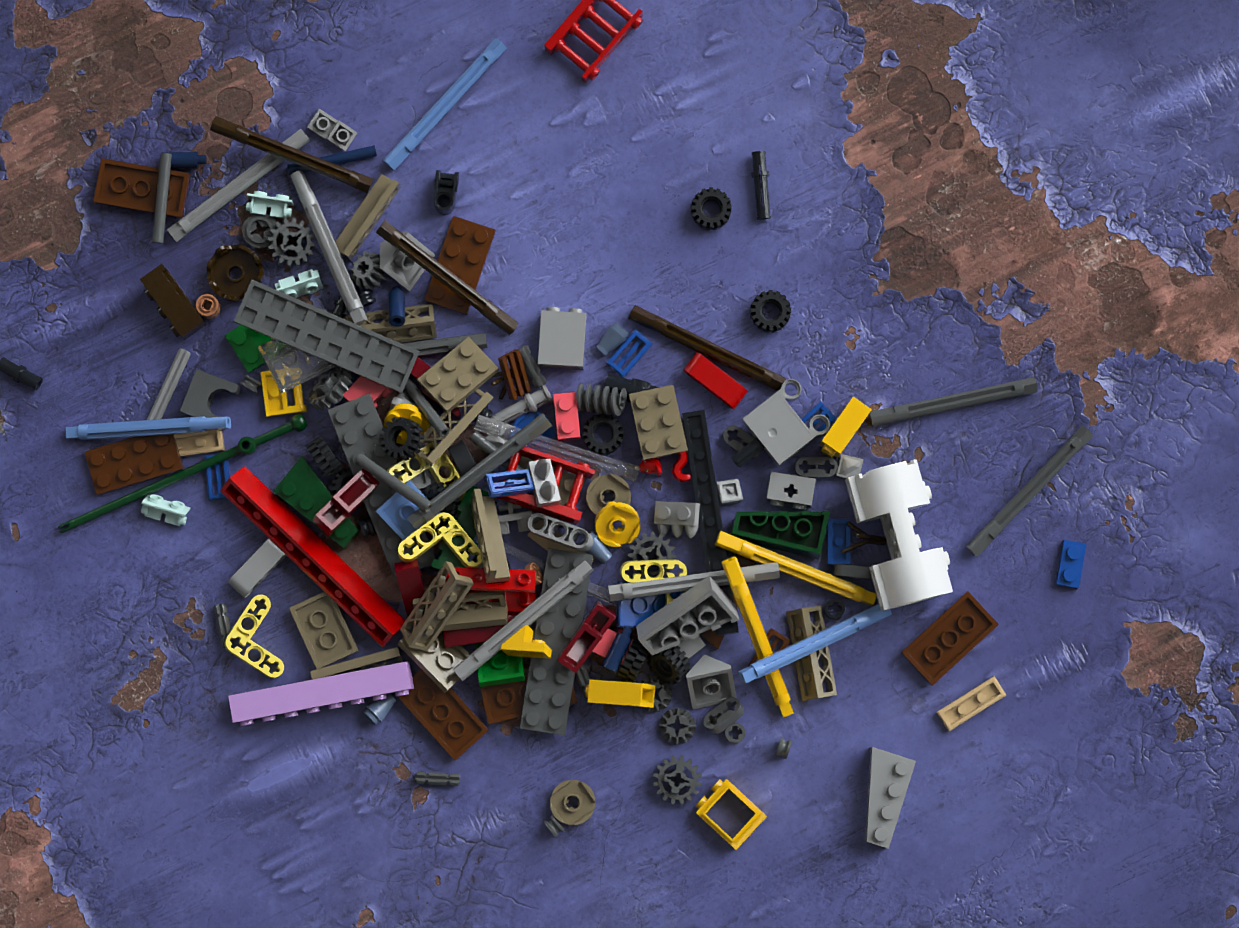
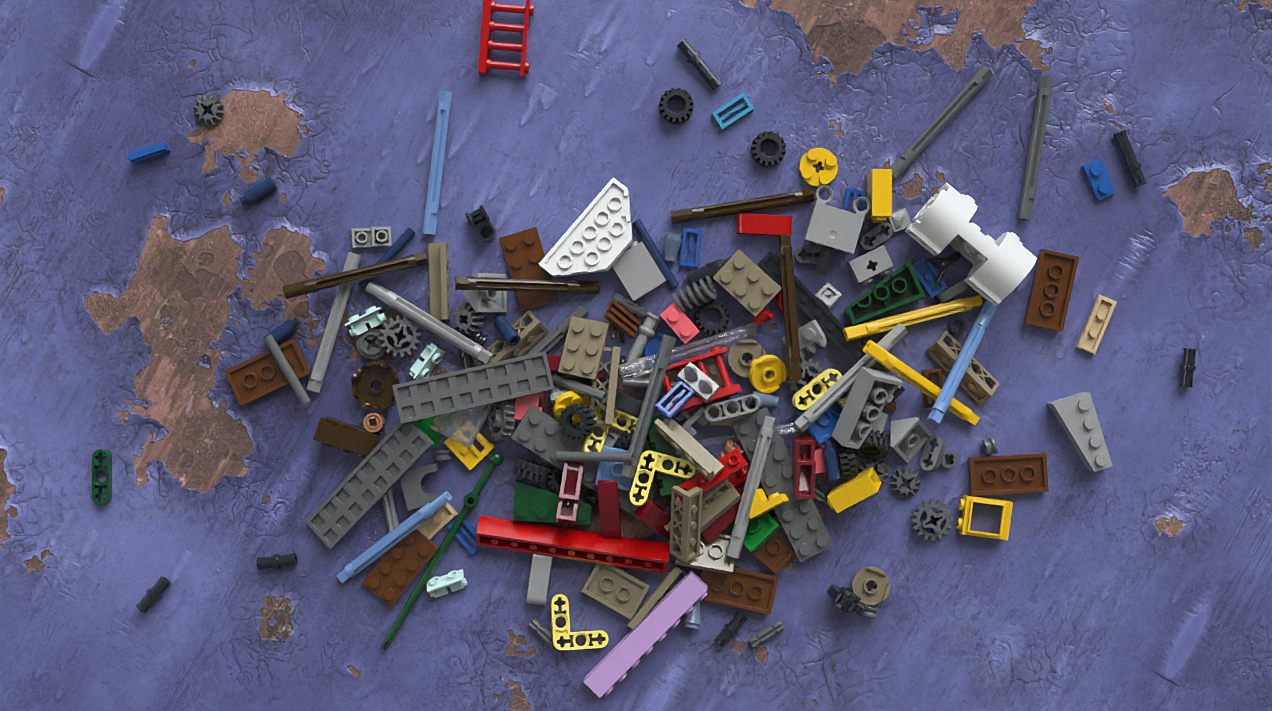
camera: 45 degrees left, 5 degrees up
none -> dark blue cylinder [239,176,278,205]
none -> dark grey plate [305,421,434,549]
none -> white plate [539,178,633,278]
none -> dark red slope [598,480,622,538]
none -> dark blue piece [632,219,679,289]
none -> dark azure tile [712,92,754,130]
none -> black pin [714,611,748,648]
none -> dark brown piece [778,235,802,380]
none -> yellow plate [799,148,838,187]
none -> black gear [827,584,866,616]
none -> reddish brown plate [968,453,1049,496]
none -> black pin [1114,130,1147,188]
none -> black pin [1180,348,1197,387]

